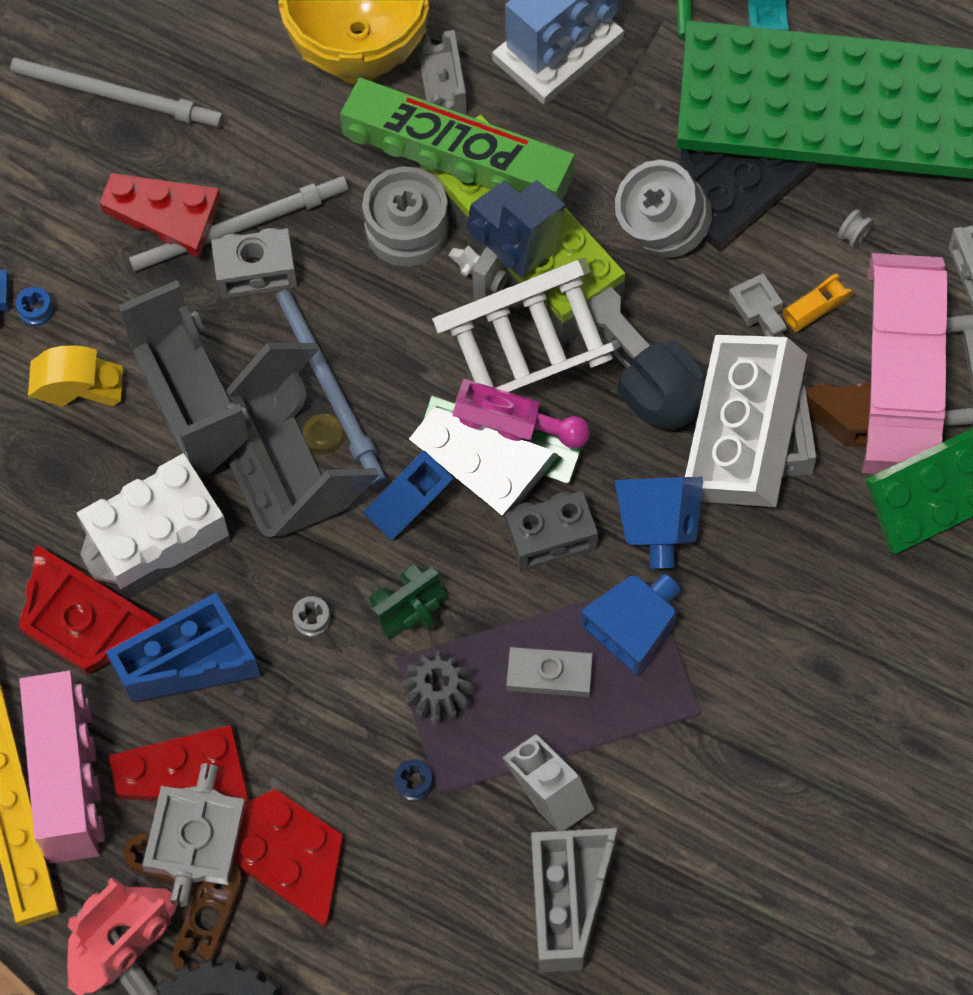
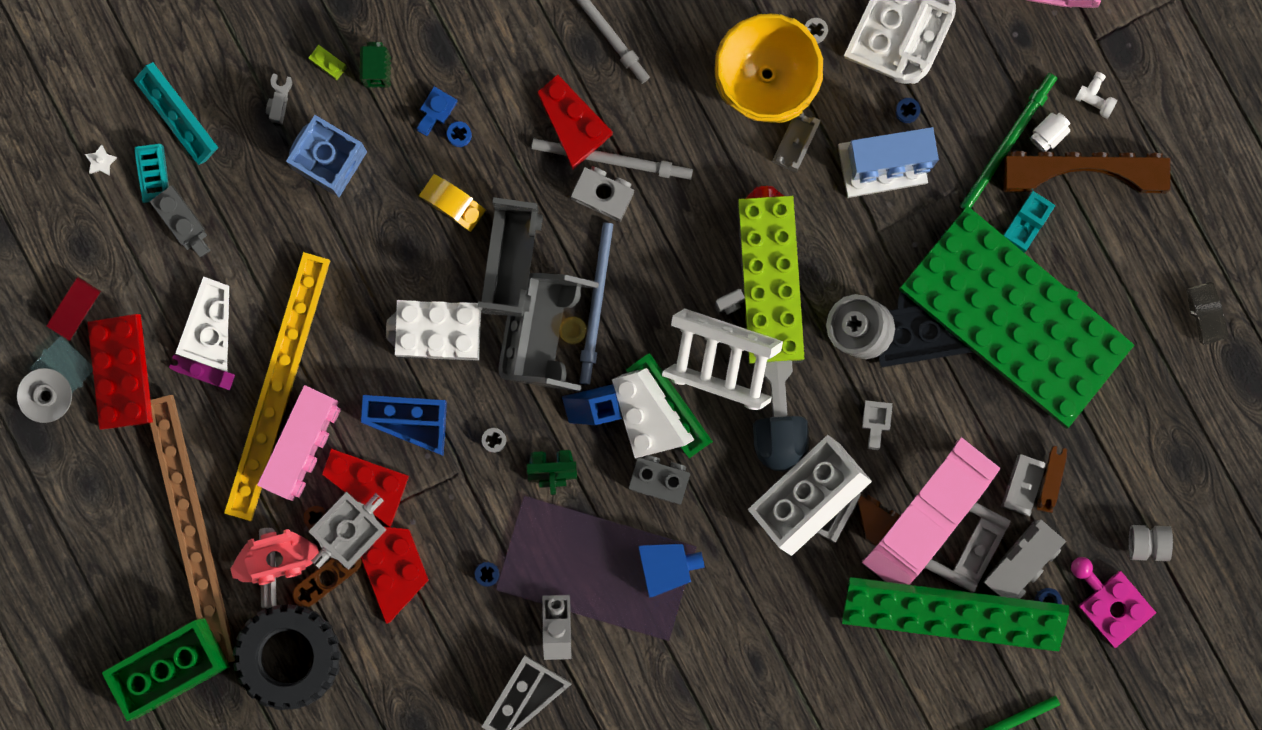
camera: 30 degrees right, 20 degrees up
red wing [19,545,161,674] -> none
bright green brick [340,77,575,201] -> none
light grey wheel [362,166,449,267] -> none
dark grey gear [402,650,473,724] -> none
white piece [449,246,480,276] -> none
dark pink plate [452,378,590,449] -> none
dark blue brick [467,180,565,278] -> none
light grey plate [506,647,593,697] -> none
blue torso [615,476,703,569] -> none
light orange bar [783,273,854,332] -> none
light grey bush [837,209,874,249] -> none

